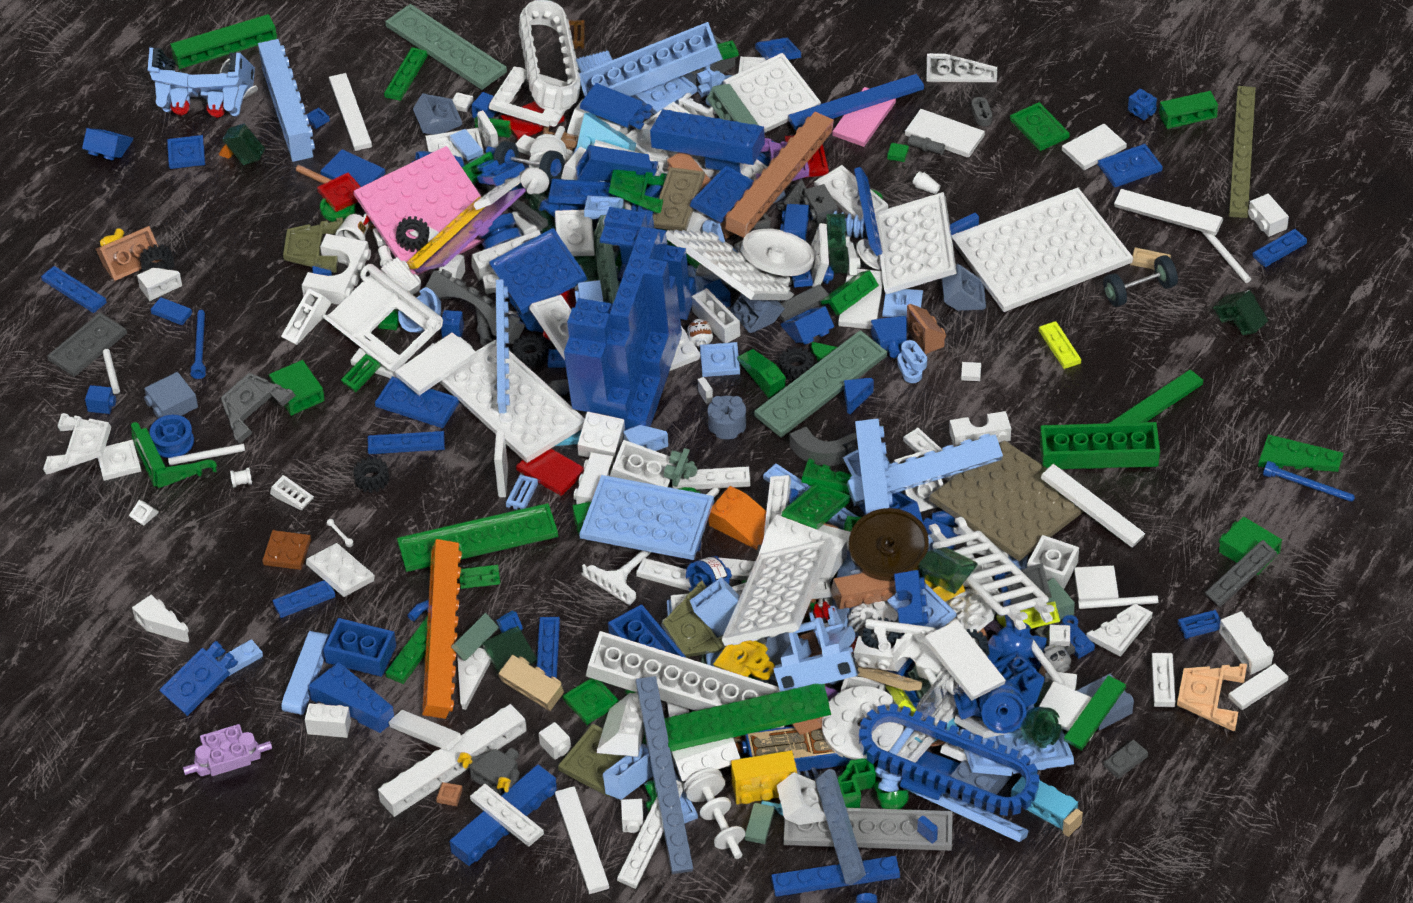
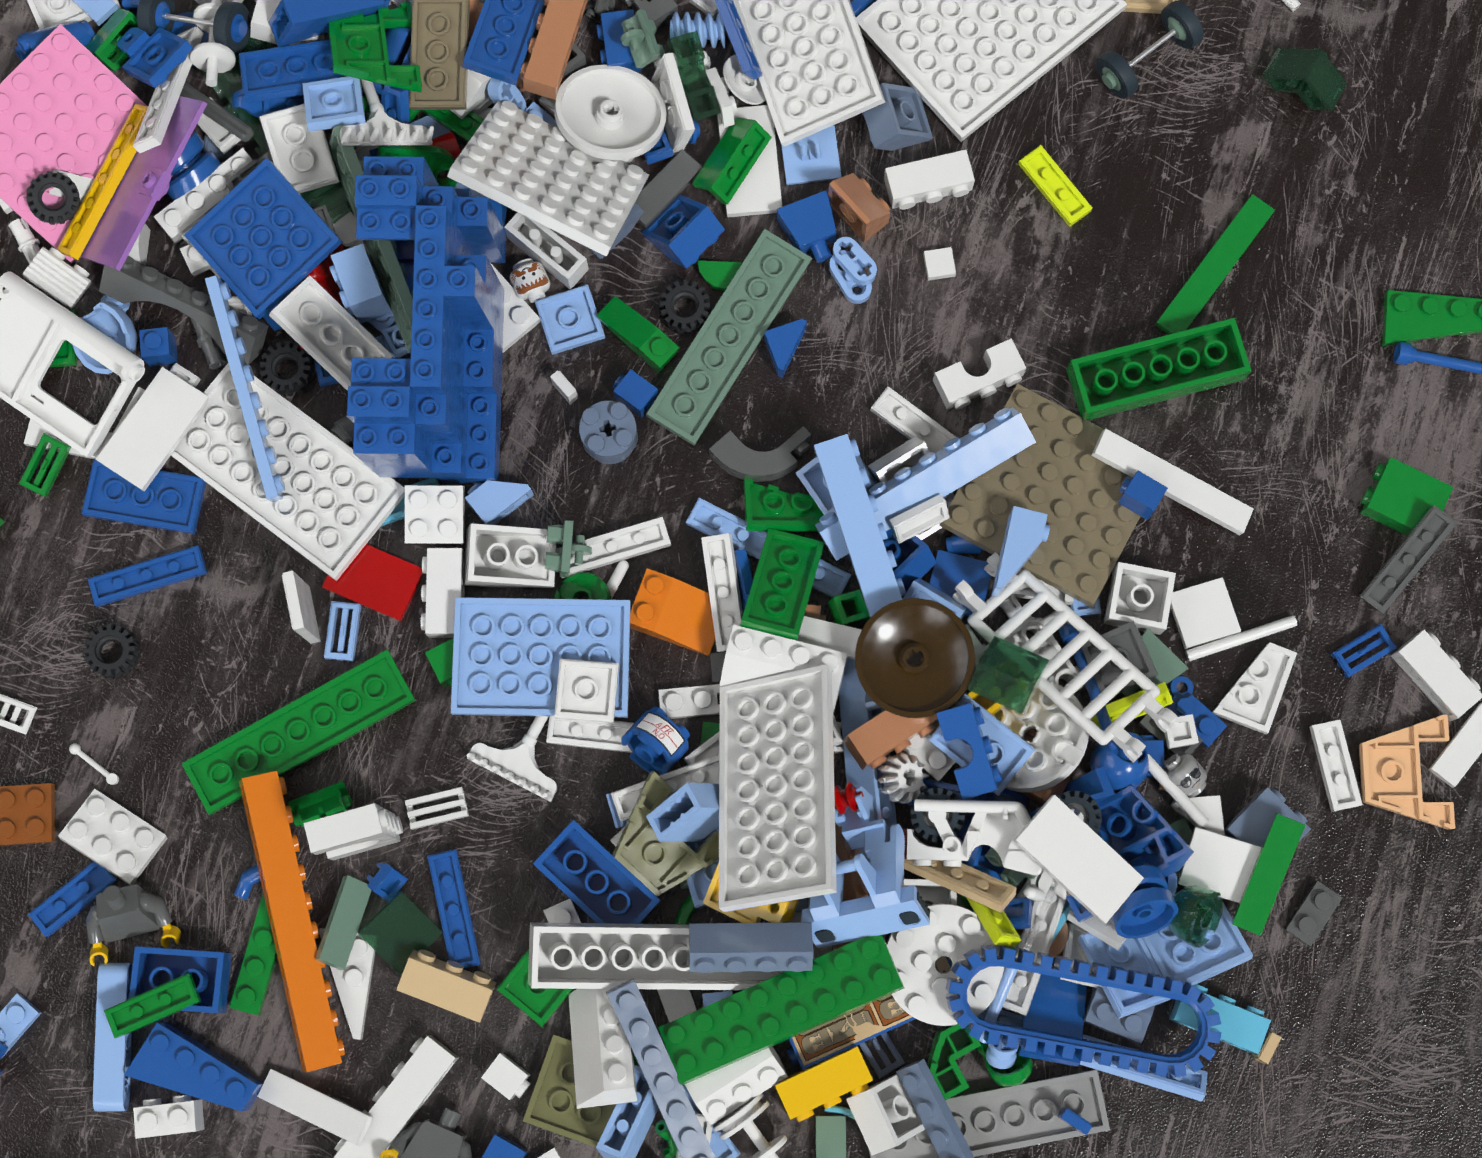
camera: 15 degrees left, 30 degrees up
none -> dark grey torso [86,885,181,966]
none -> green tile [104,973,201,1039]
none -> white arch [304,803,403,860]
none -> white tile [405,787,469,830]
none -> white tile [554,659,619,723]
none -> blue brick [613,369,659,418]
none -> sand green hips [620,9,665,68]
none -> sand blue brick [689,922,814,973]
none -> white brick [884,150,975,210]
none -> white tile [890,494,950,544]
none -> light blue slope [991,506,1050,597]
none -> blue brick [1118,470,1168,520]

